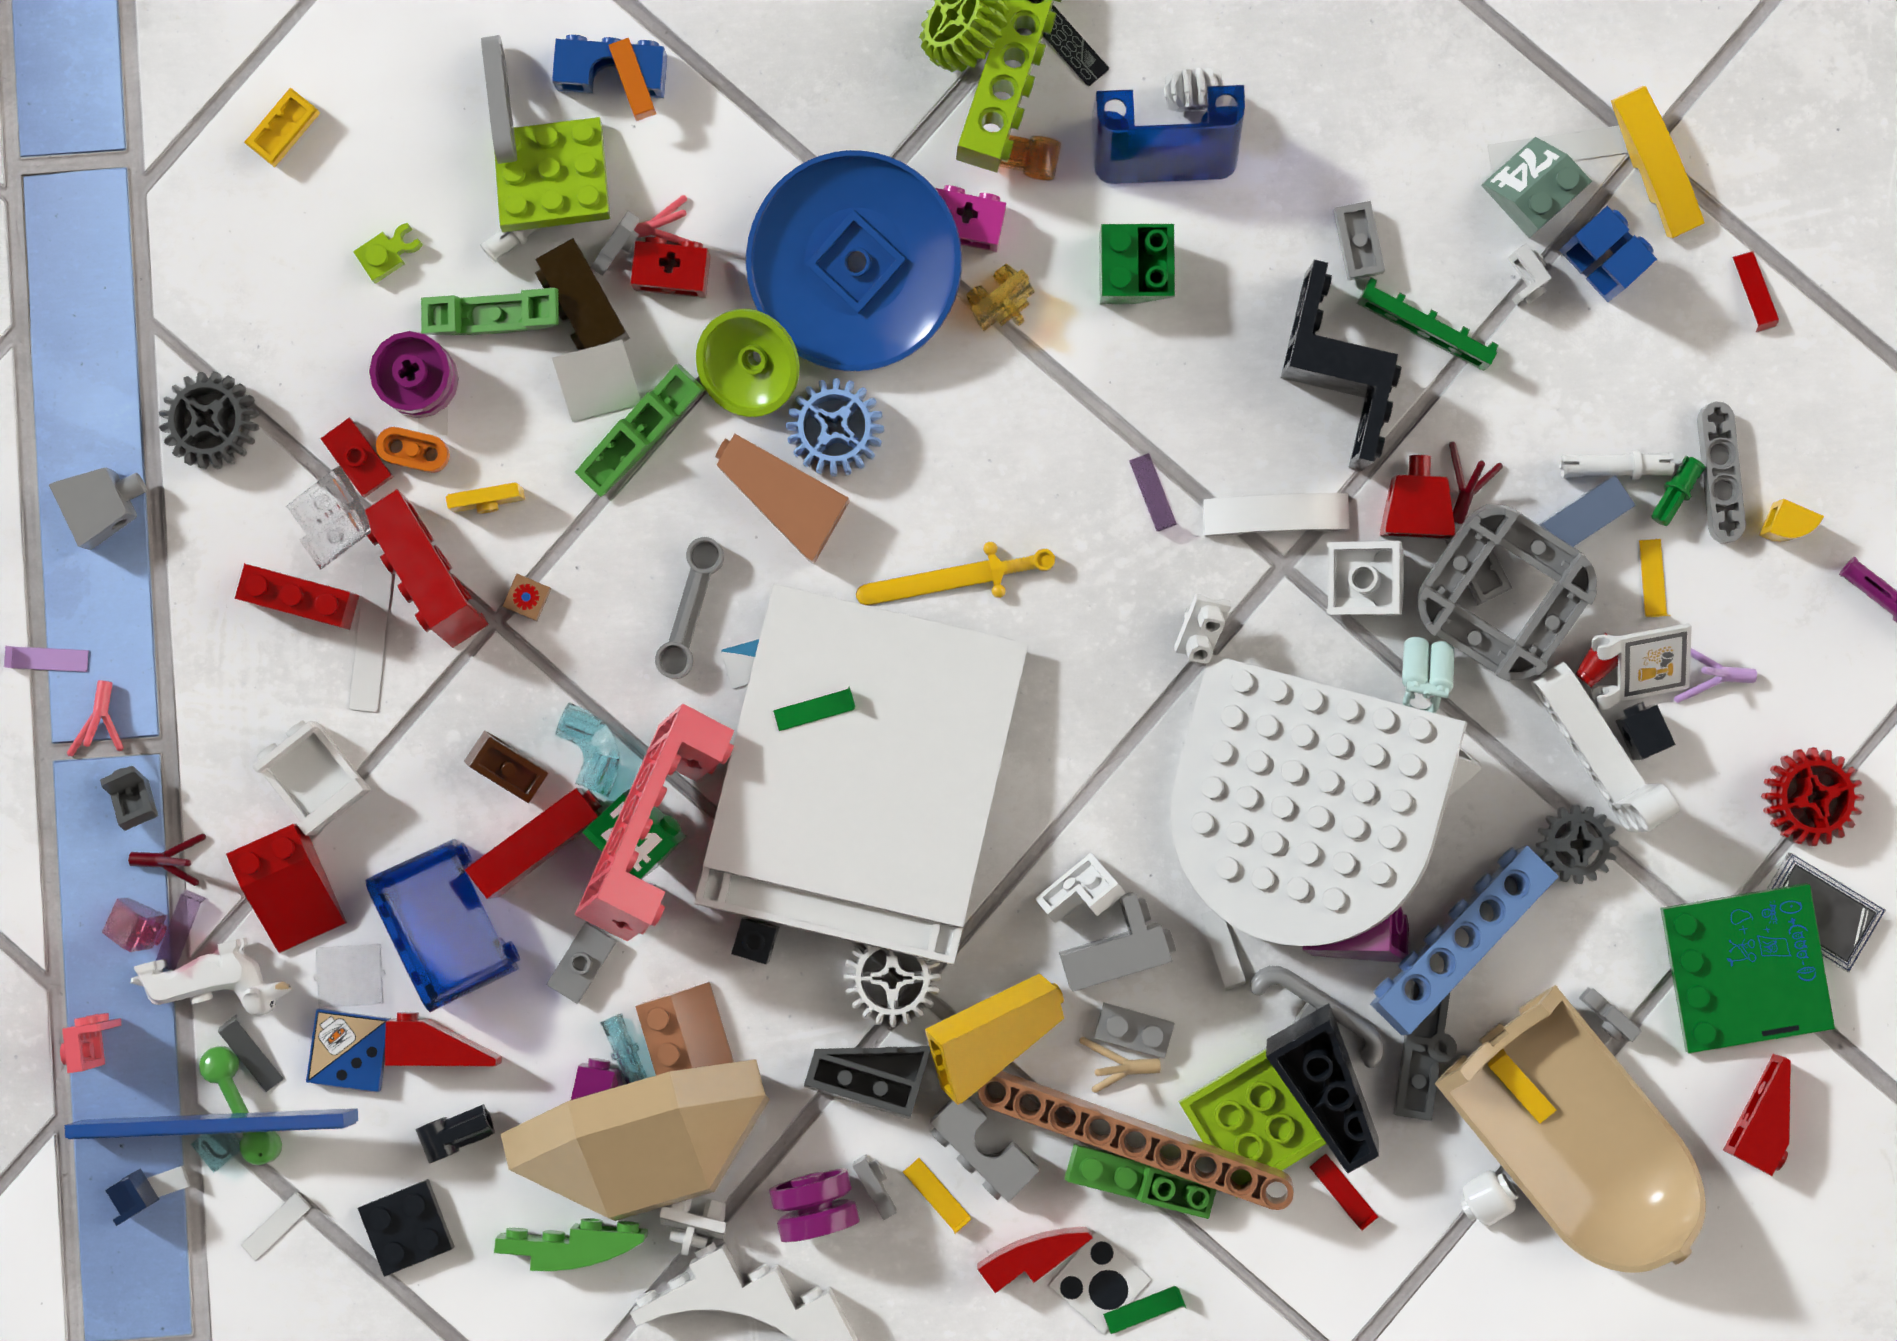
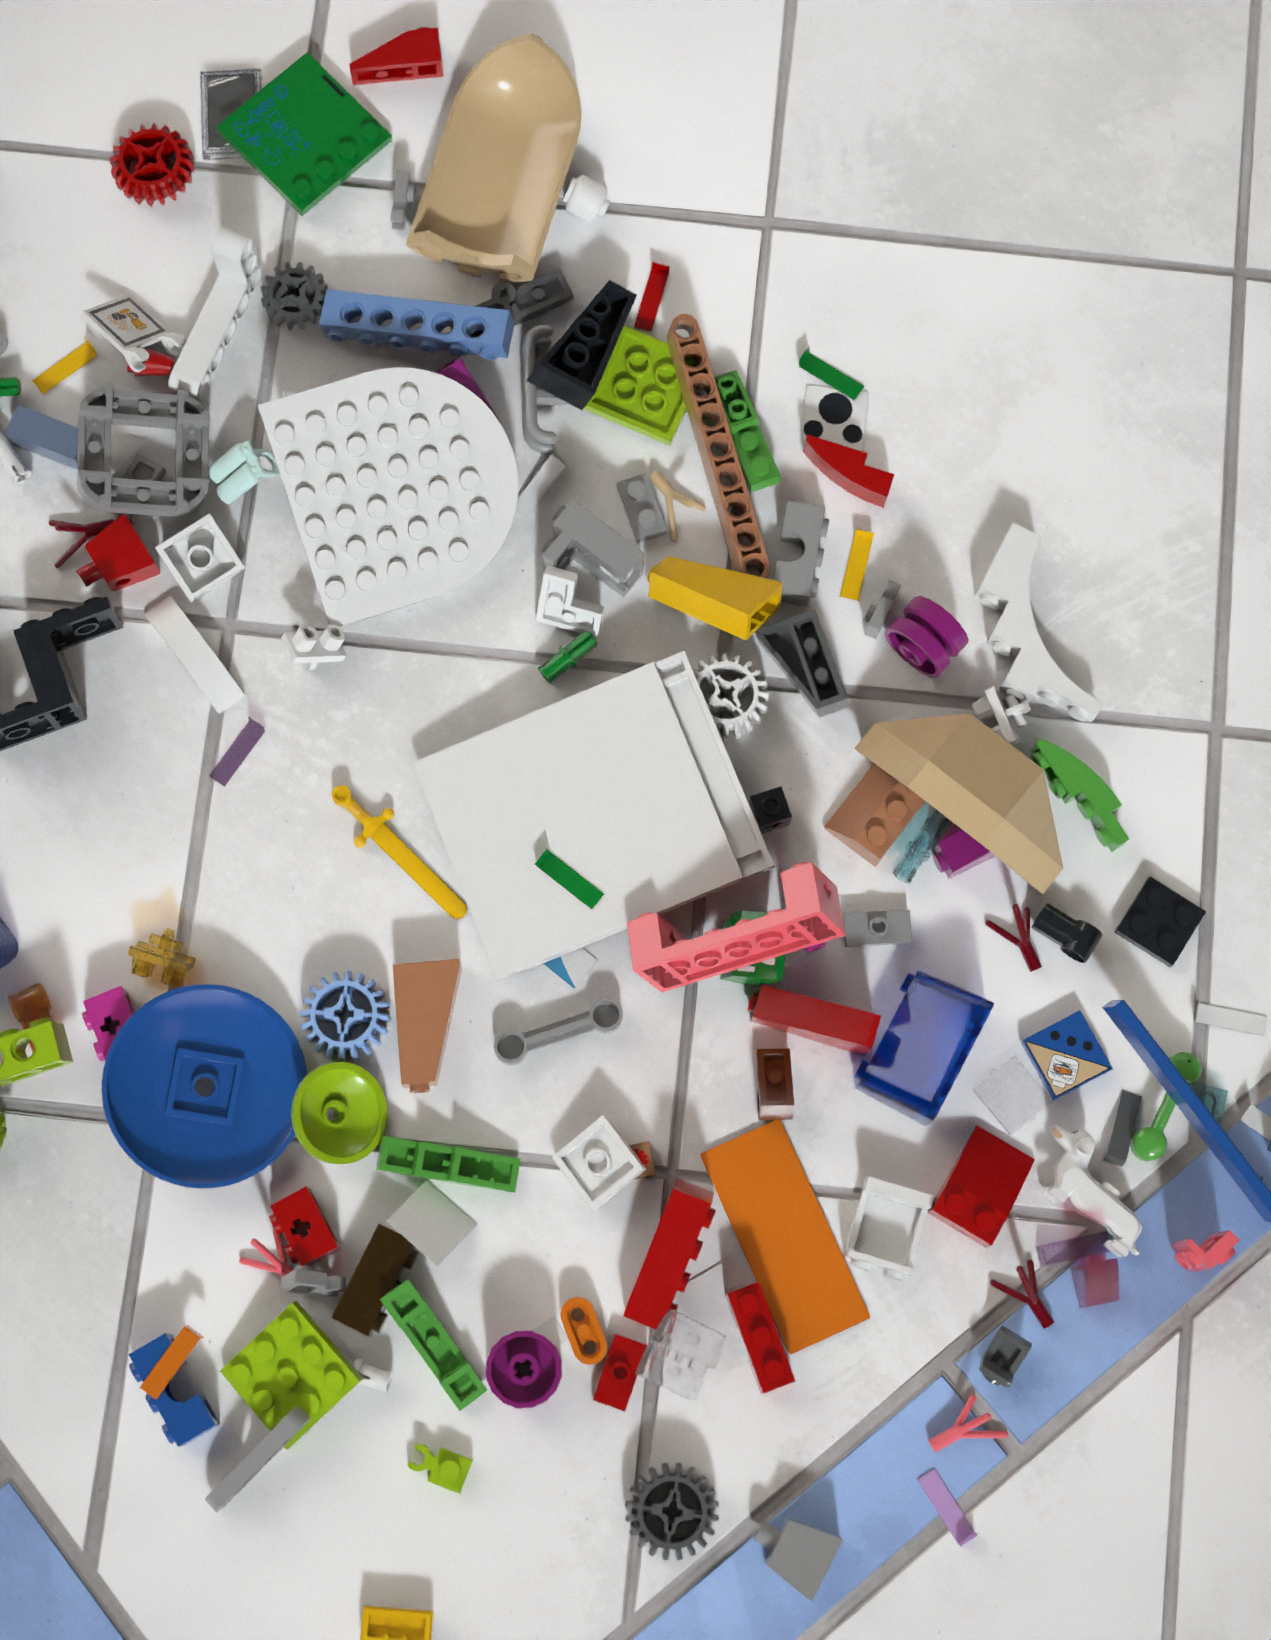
camera: 130 degrees left, 10 degrees down
red slope [385,1012,502,1066] -> none
yellow plate [446,482,525,514] -> none
clear light blue cylinder [555,702,620,797] -> none
green slope [1099,224,1175,304] -> none
yellow piece [1487,1048,1557,1124] -> none
black brick [1615,702,1676,760] -> none
lavender plant [1674,648,1757,703] -> none
none -> green axle [537,631,598,684]
none -> white plate [552,1115,647,1211]
none -> orange sticker [700,1120,870,1354]
none -> dark red plant [985,904,1042,972]

